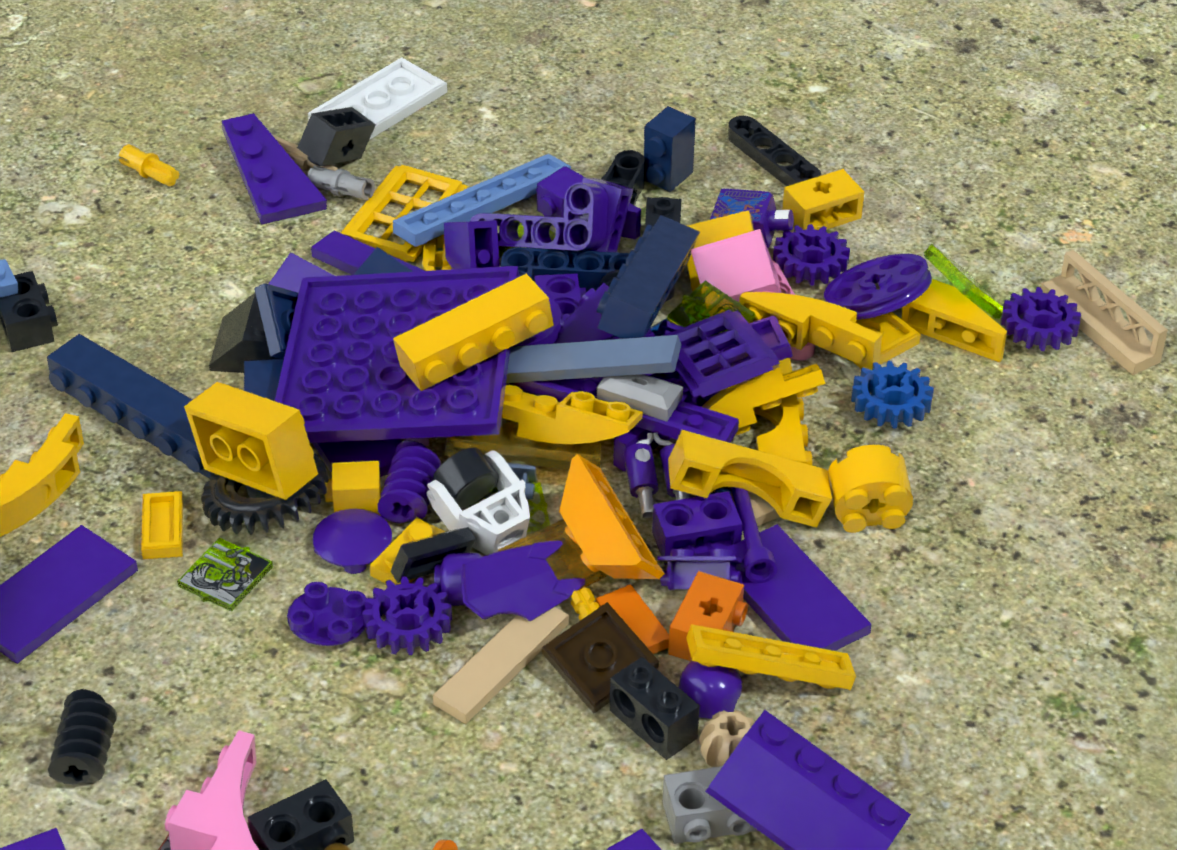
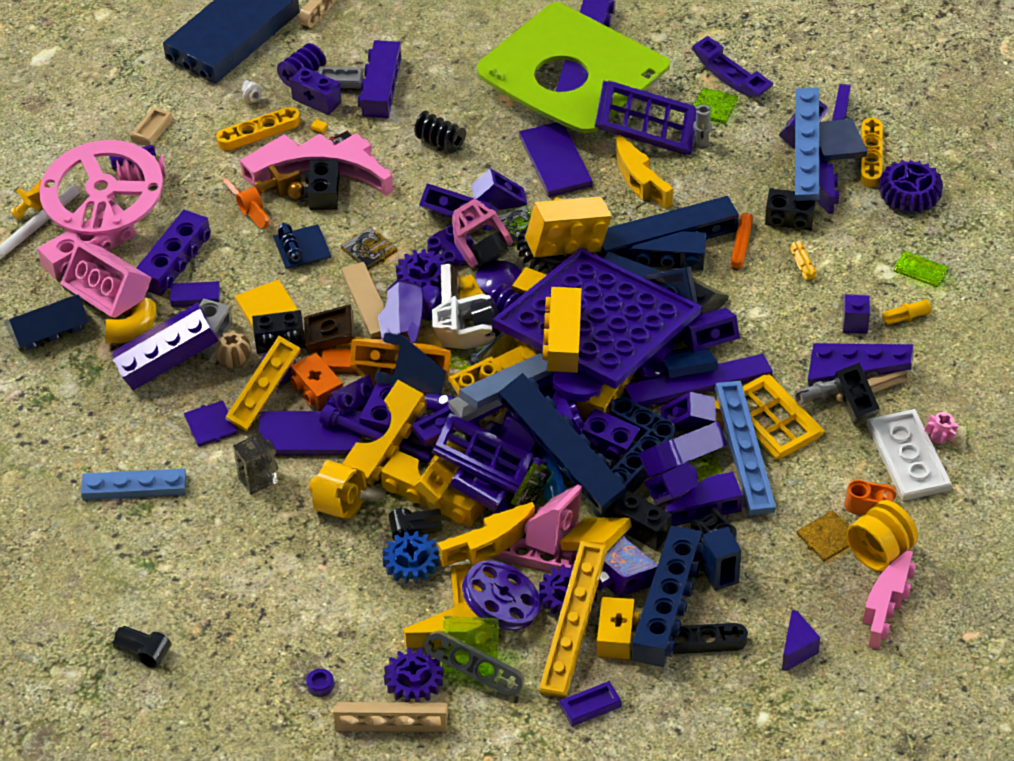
camera: 125 degrees right, 5 degrees up
none -> medium blue plate [81,468,187,500]
none -> dark purple piece [184,400,237,447]
none -> clear smoke brick [233,433,278,495]
none -> yellow tile [235,279,298,330]
none -> dark blue hinge [273,222,331,269]
none -> dark purple tile [306,669,334,697]
none -> piece [341,227,397,270]
none -> dark blue flag [375,332,446,395]
none -> black piece [388,508,443,541]
none -> dark purple brick [419,183,498,231]
none -> dark grey beam [424,631,525,696]
none -> bright pink piece [452,199,513,269]
none -> dark purple slope [471,168,527,210]
none -> yellow tile [539,541,608,698]
none -> dark purple tile [560,681,622,727]
none -> dark blue slope [632,231,706,270]
none -> dark blue brick [632,525,703,667]
none -> orange axle [730,213,753,269]
none -> dark purple slope [782,610,821,671]
none -> yellow axle [790,241,817,281]
none -> clear yellow piece [796,510,849,562]
none -> dark purple slope [842,294,870,334]
none -> orange piece [844,480,897,515]
none -> yellow wheel [846,500,919,571]
none -> bright pink slope [863,550,916,649]
none -> clear neon green tile [894,251,949,288]
none -> bright pink gear [924,412,959,444]

